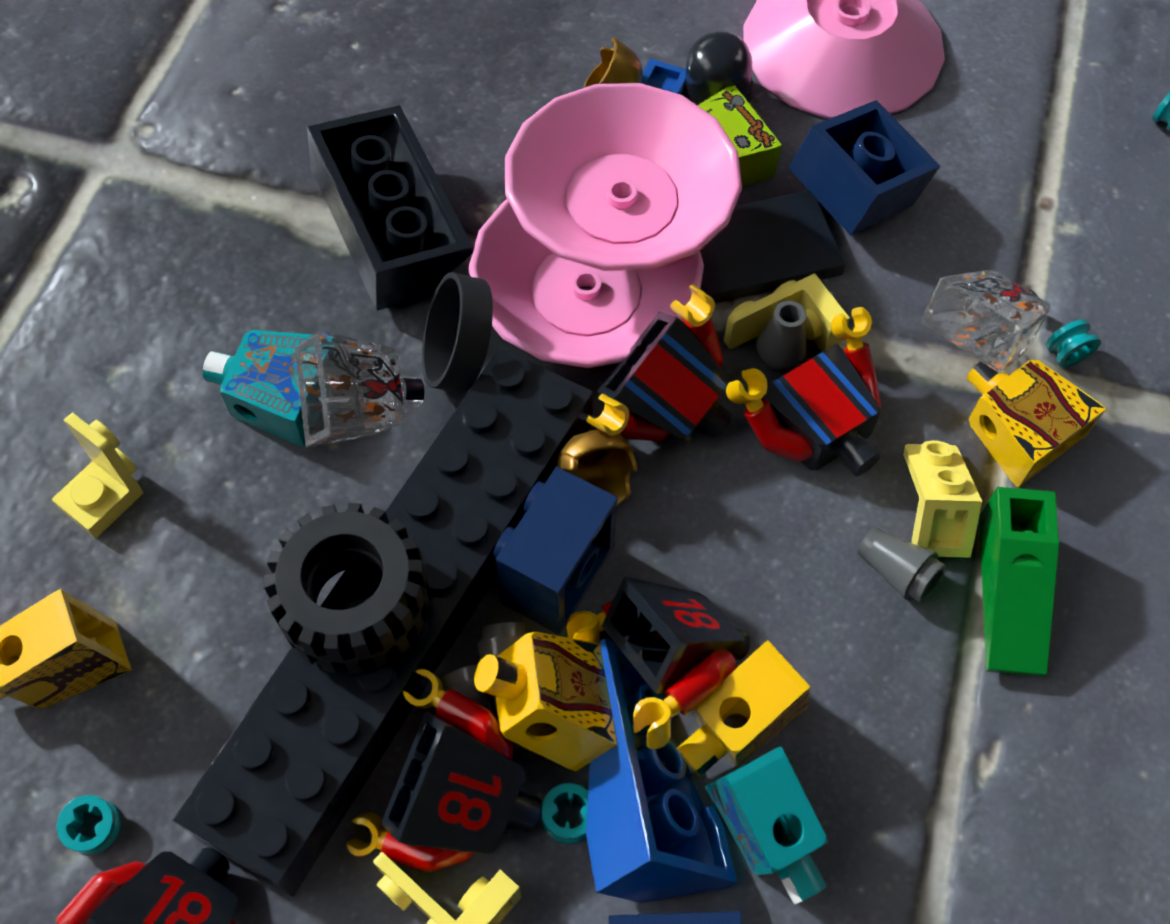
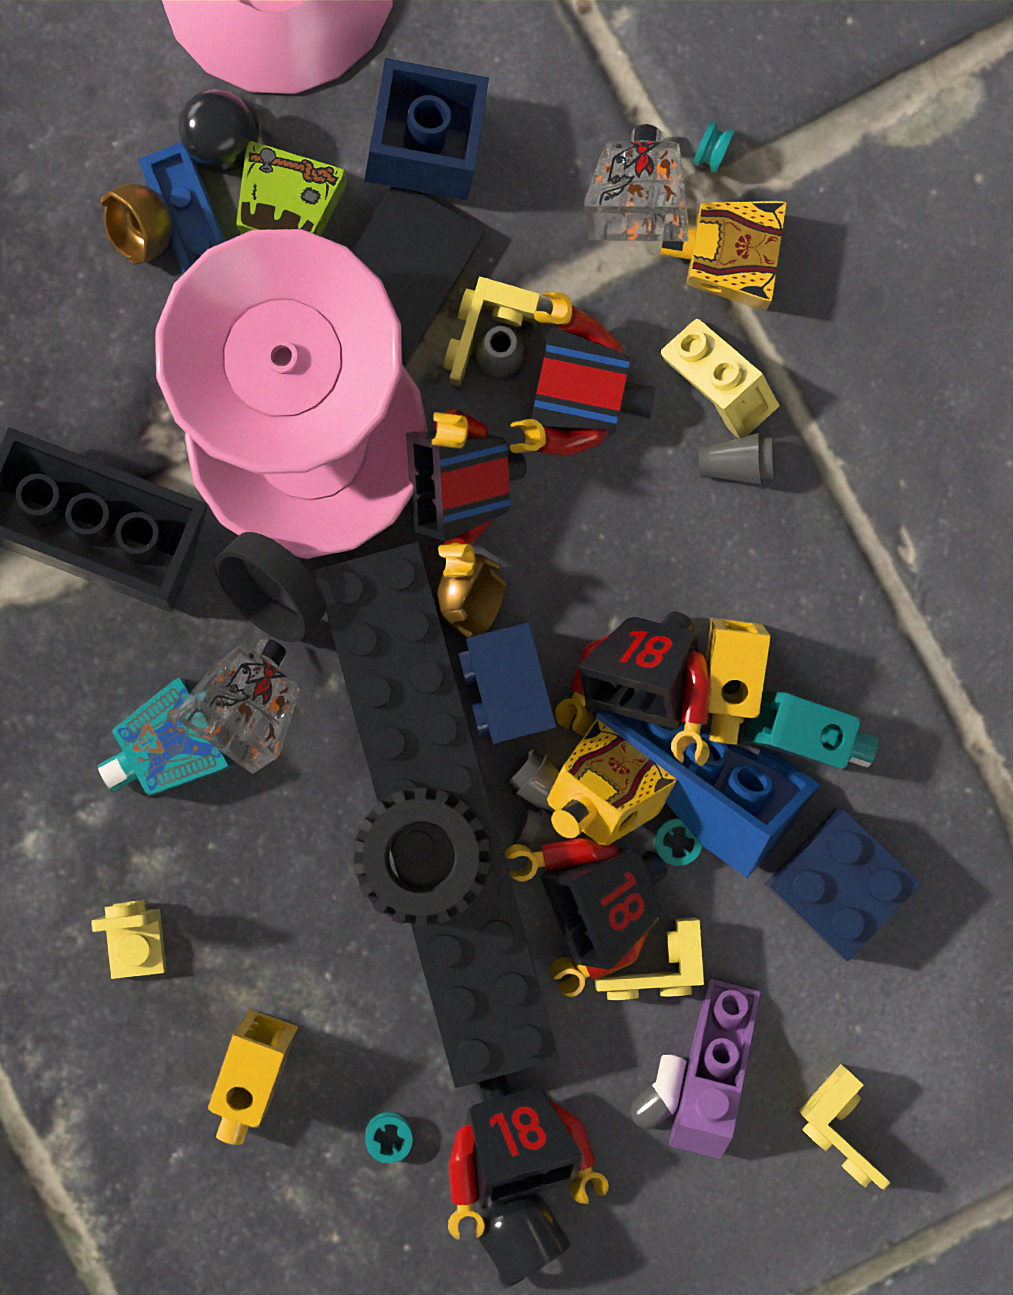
camera: 45 degrees left, 25 degrees up
green slope [979,487,1059,677] -> none

